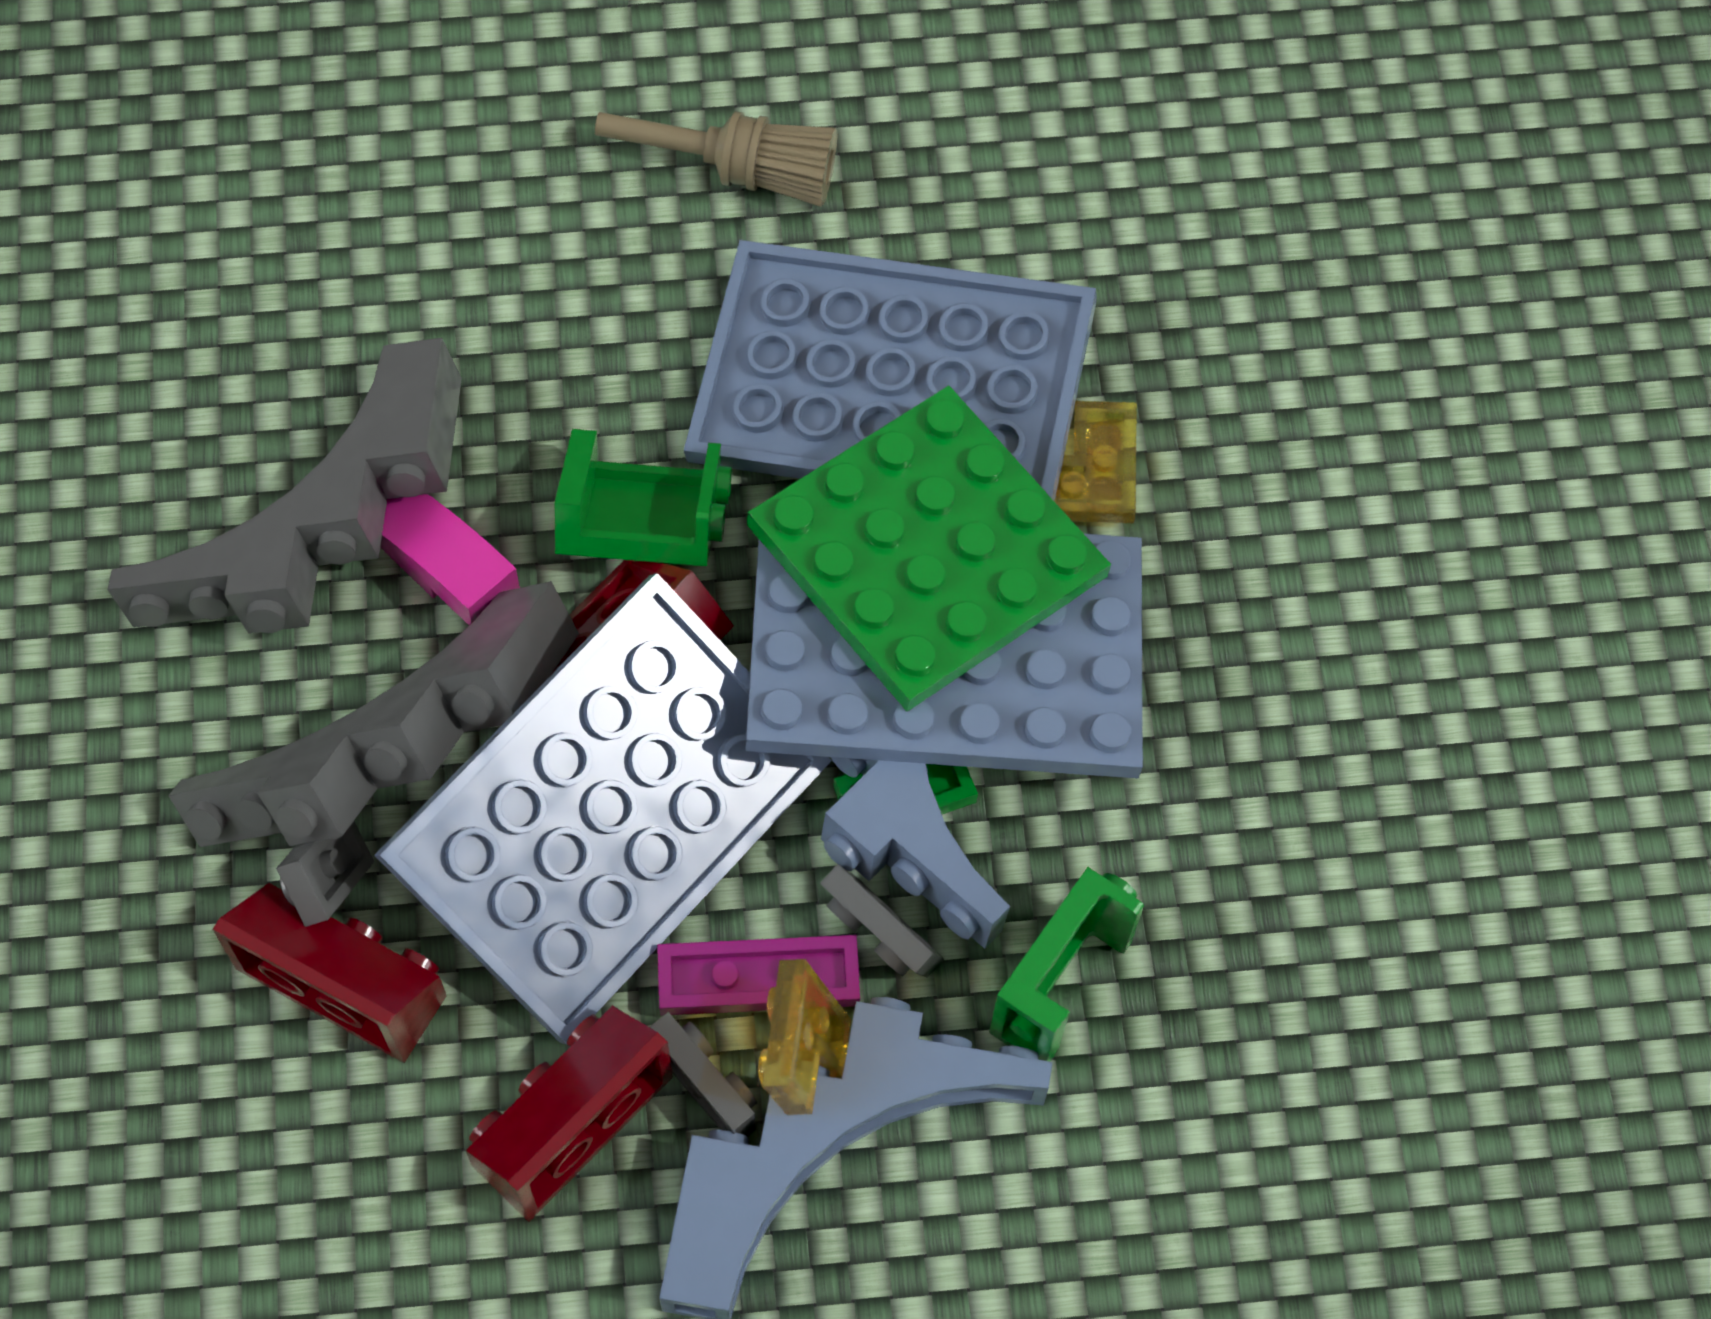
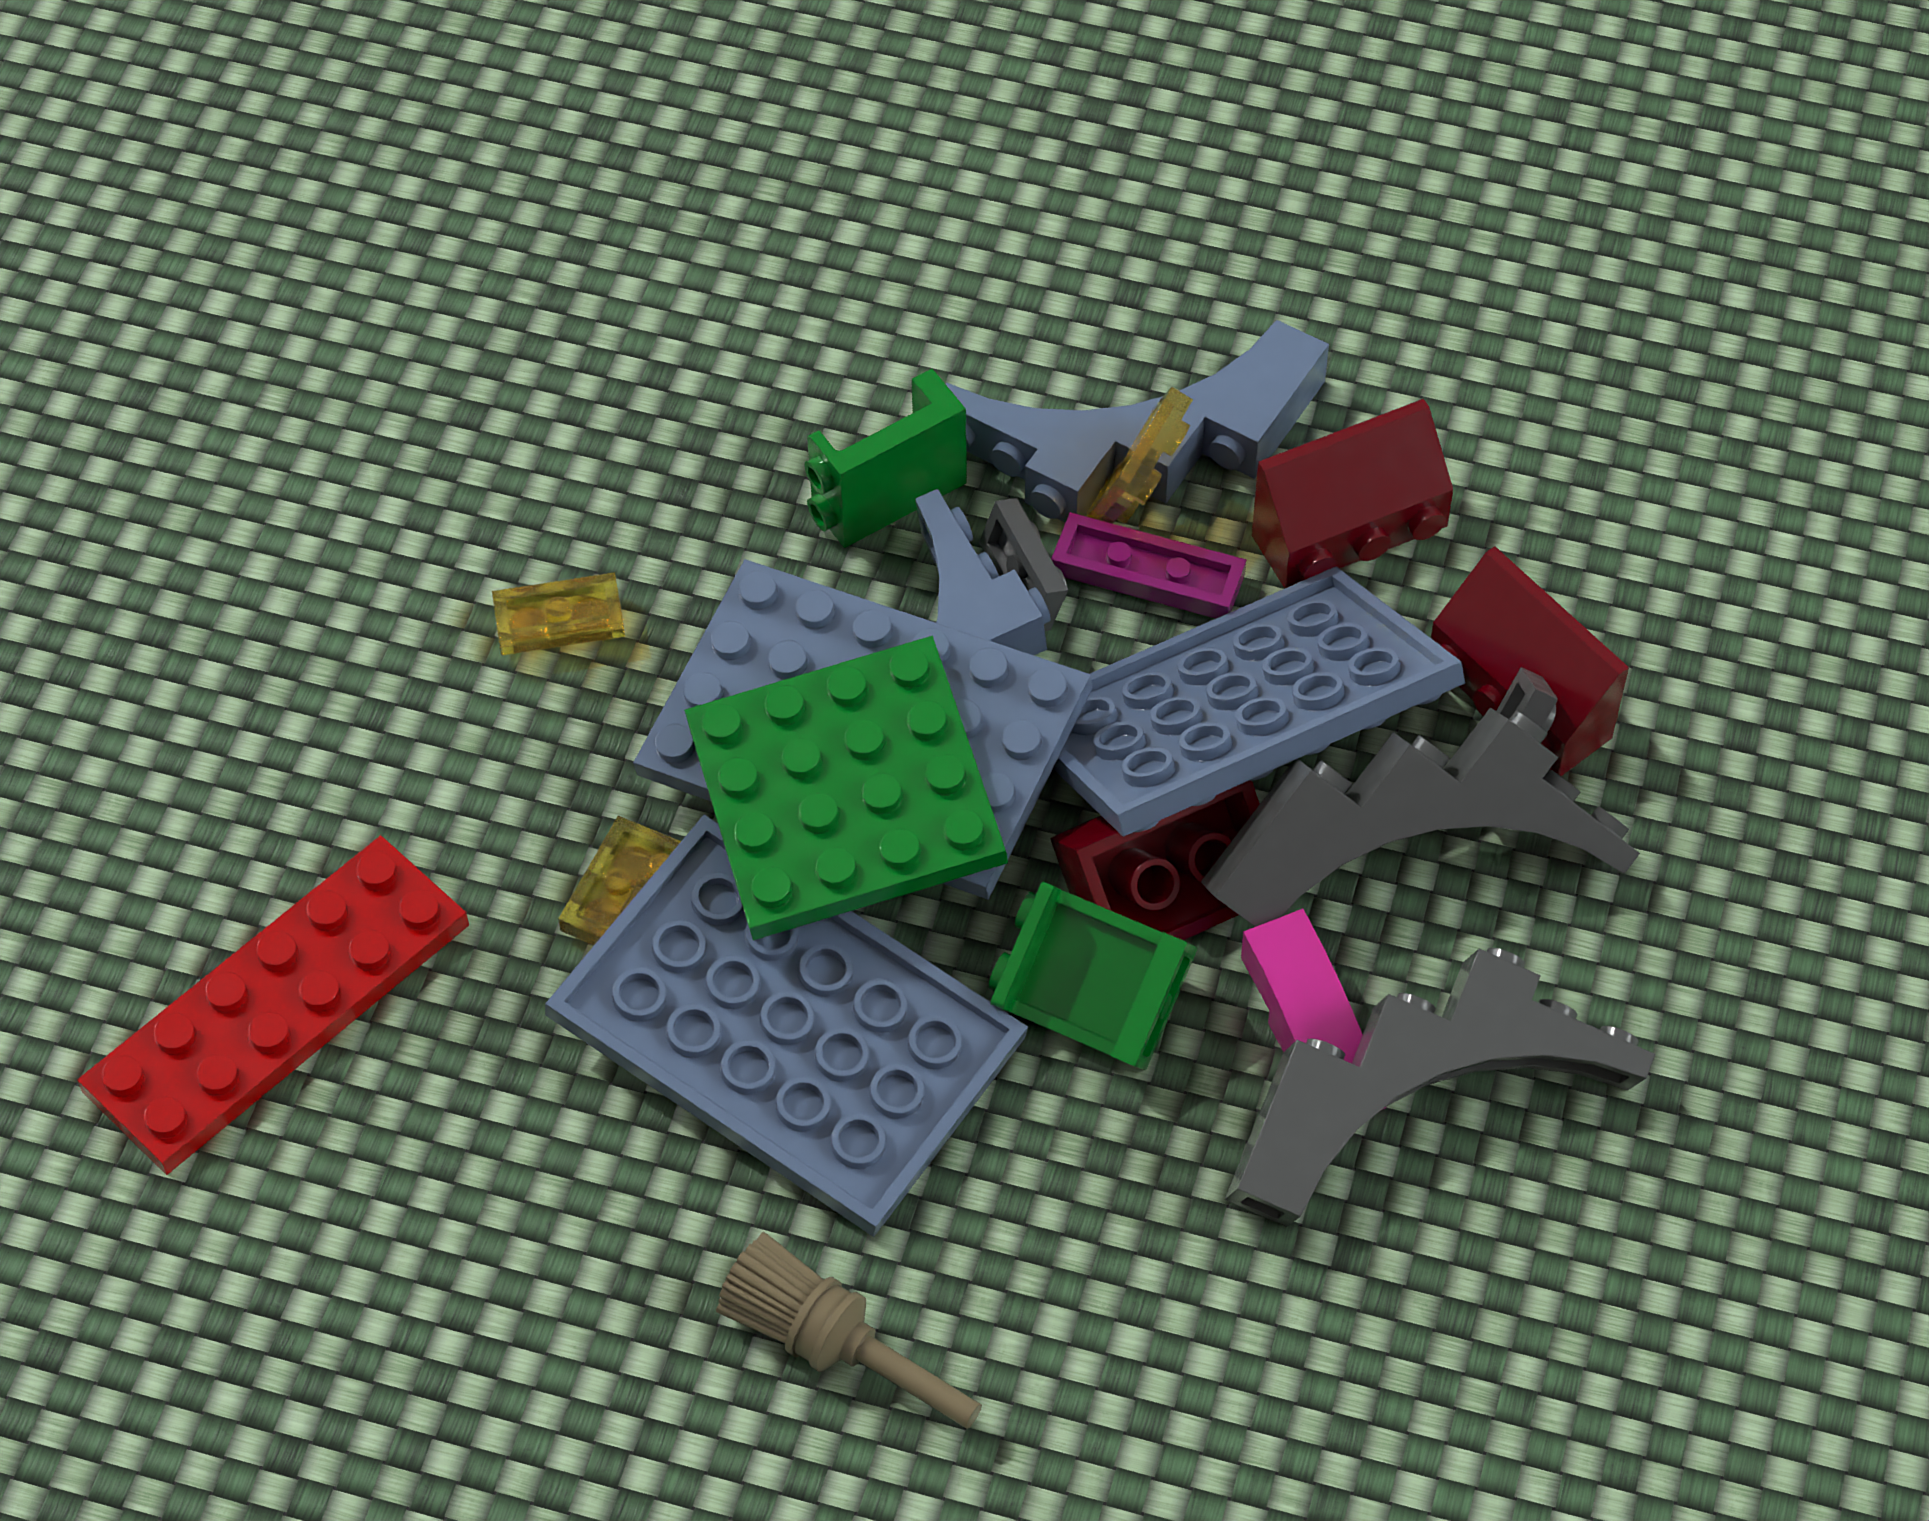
camera: 155 degrees left, 10 degrees down
dark grey plate [650,1012,757,1137] -> none
none -> red plate [77,835,469,1175]
none -> clear yellow plate [492,572,625,655]

